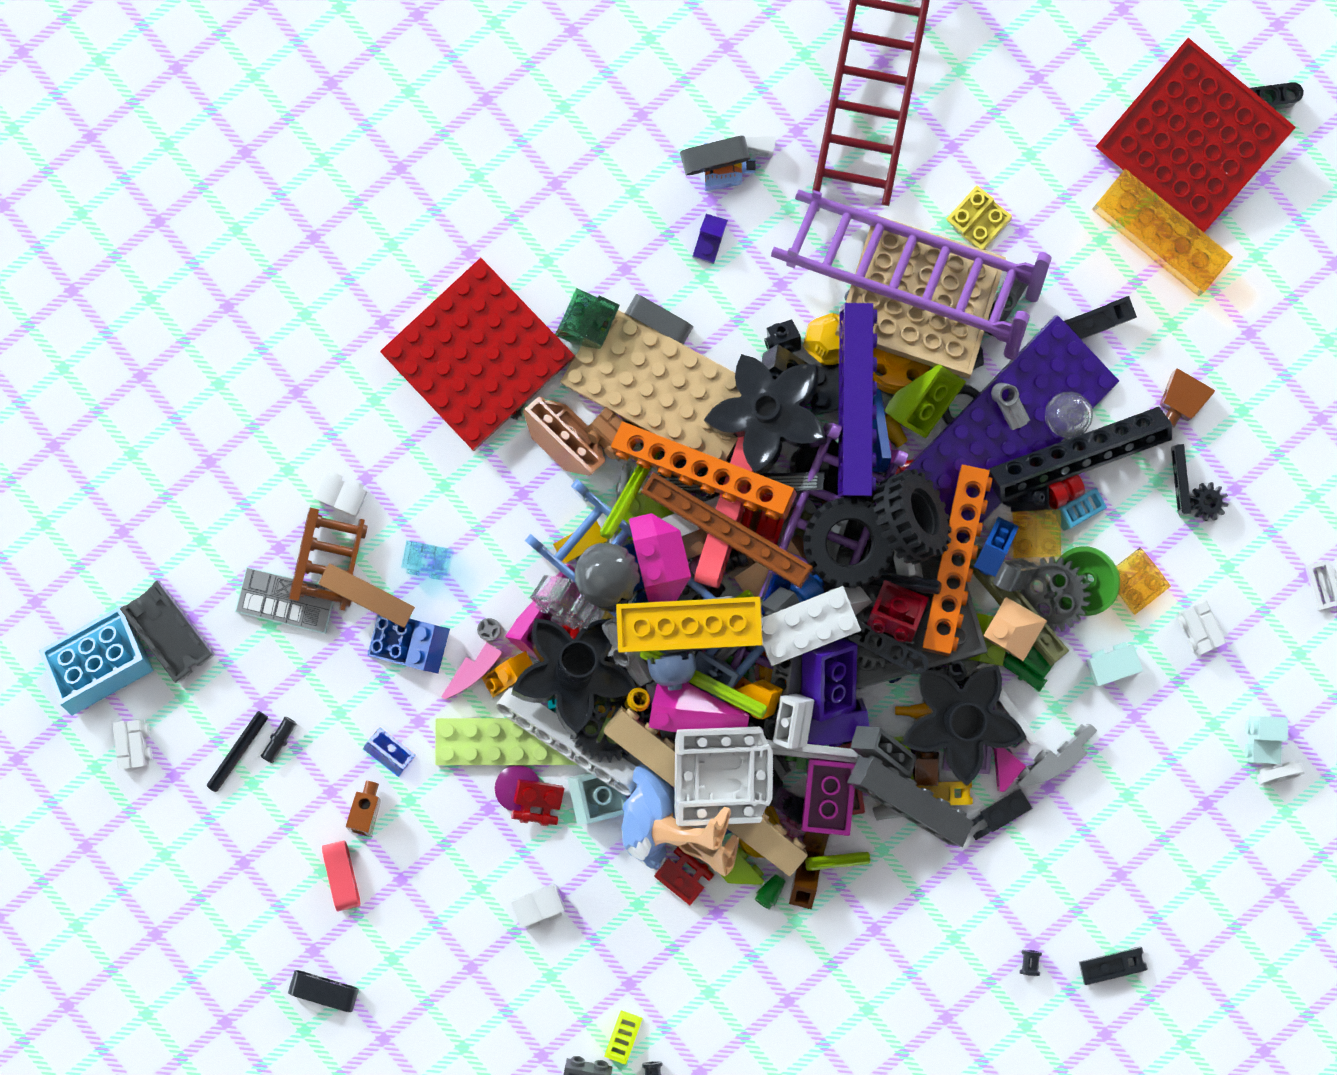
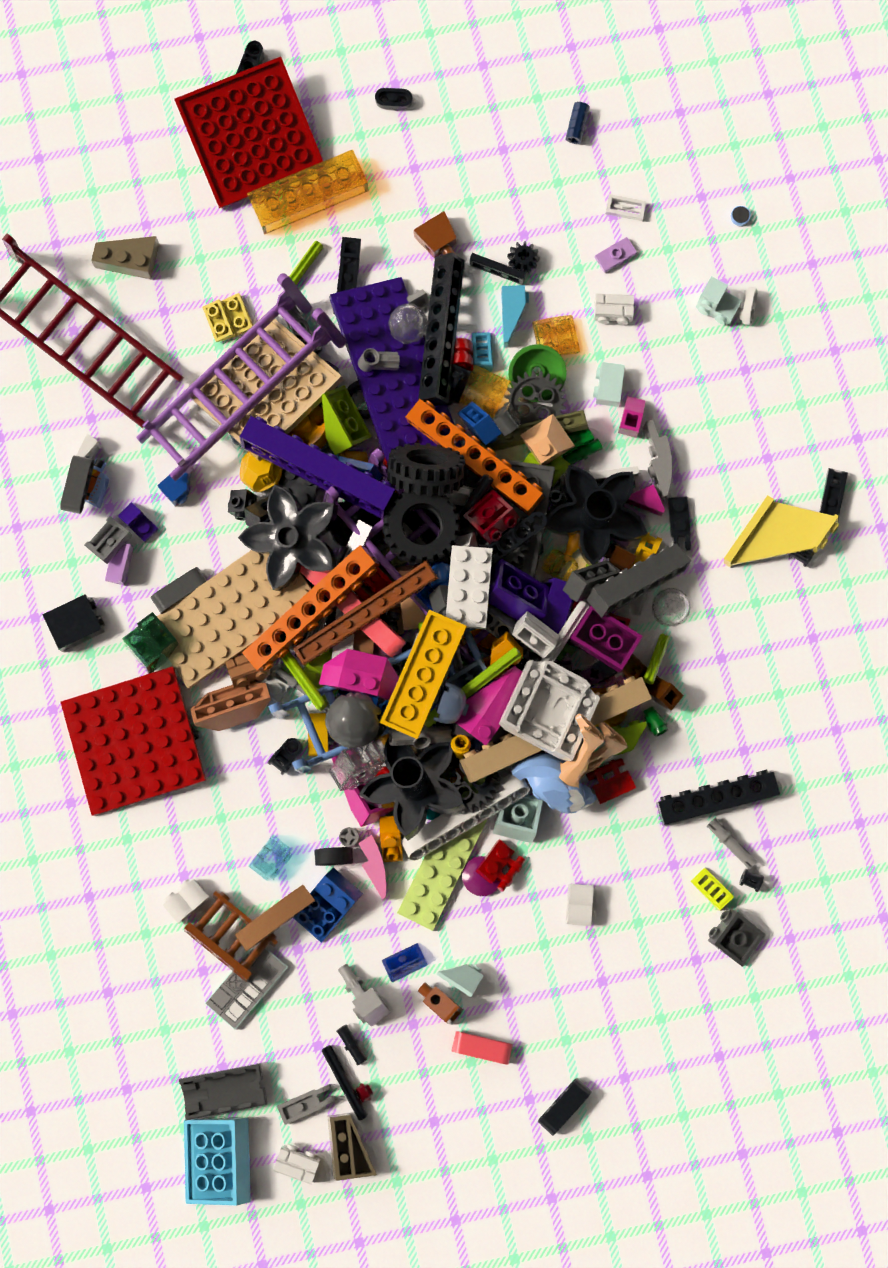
camera: 70 degrees left, 5 degrees down
none -> black brick [42,594,105,652]
none -> dark grey plate [84,516,133,564]
none -> dark tan wedge [91,236,160,280]
none -> lavender panel [105,543,134,586]
none -> blue slope [157,472,191,506]
none -> white plate [261,676,290,702]
none -> black piece [267,738,303,776]
none -> light grey hinge [277,1084,337,1125]
none -> lime axle [289,241,323,285]
none -> black tyre [314,847,353,866]
none -> dark tan wedge [327,1113,377,1181]
none -> light grey brick [338,964,391,1027]
none -> dark red plate [356,1083,373,1103]
none -> black plate [375,88,413,110]
none -> light grey tile [407,289,430,315]
none -> light aqua slope [436,963,484,997]
none -> medium azure slope [501,285,529,348]
none -> clear yellow piece [541,549,579,582]
none -> lavender plate [594,237,637,273]
none -> dark pink slope [618,396,646,438]
none -> clear cylinder [651,587,691,627]
none -> black brick [656,769,780,826]
none -> light grey pin [706,818,758,870]
none -> light yellow piece [724,495,839,568]

